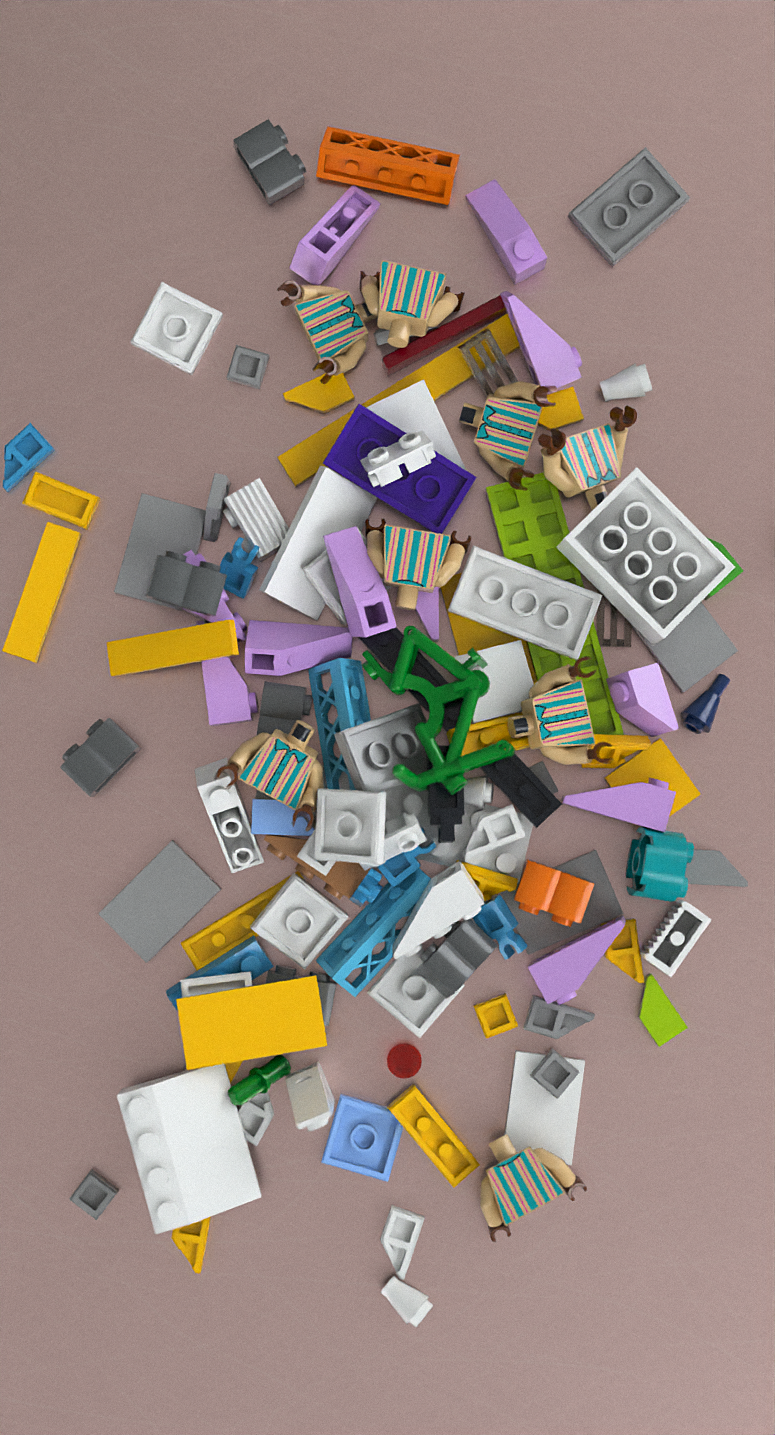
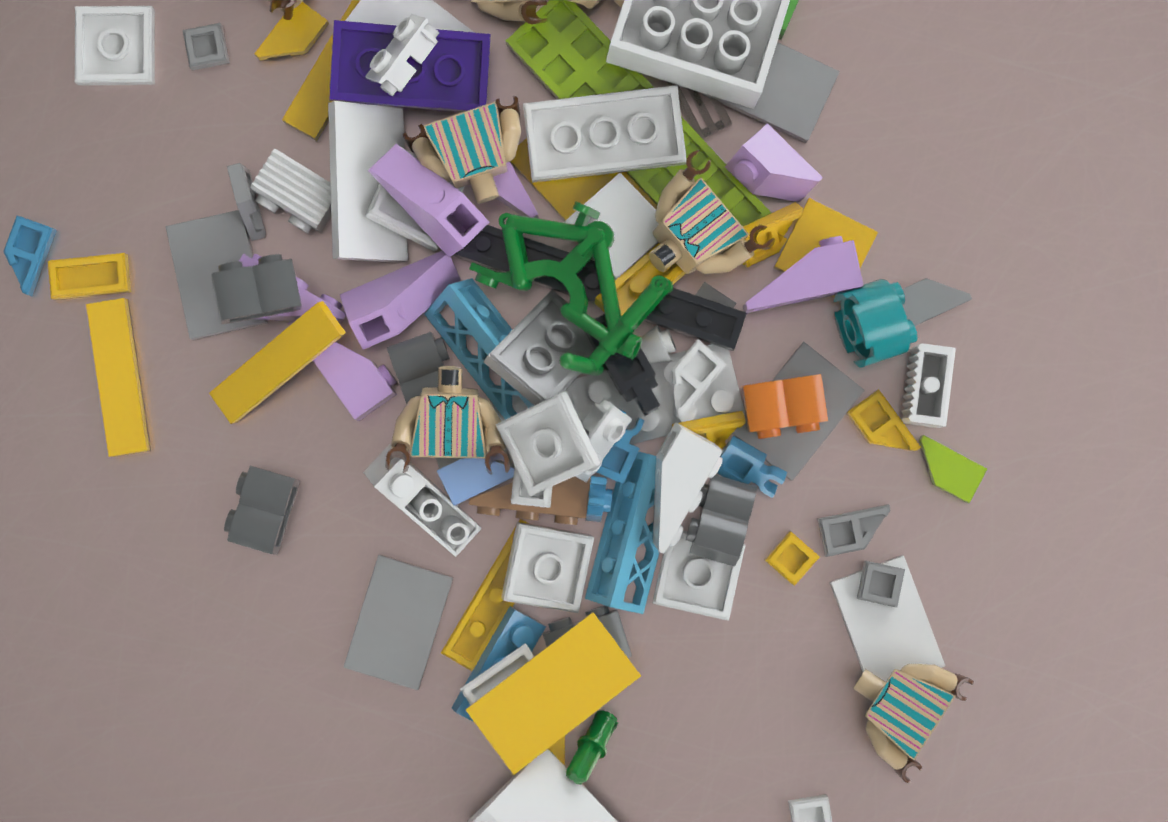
camera: 30 degrees left, 0 degrees up
dark azure plate [219,537,260,599] -> none
white tile [238,1092,274,1146] -> none
white slope [285,1061,335,1131] -> none
light blue tile [321,1094,403,1182] -> none
clear red plate [387,1043,422,1079] -> none
yellow tile [387,1084,480,1188] -> none
lavender slope [528,915,626,1005] -> none
dark blue cone [680,674,731,734] -> none

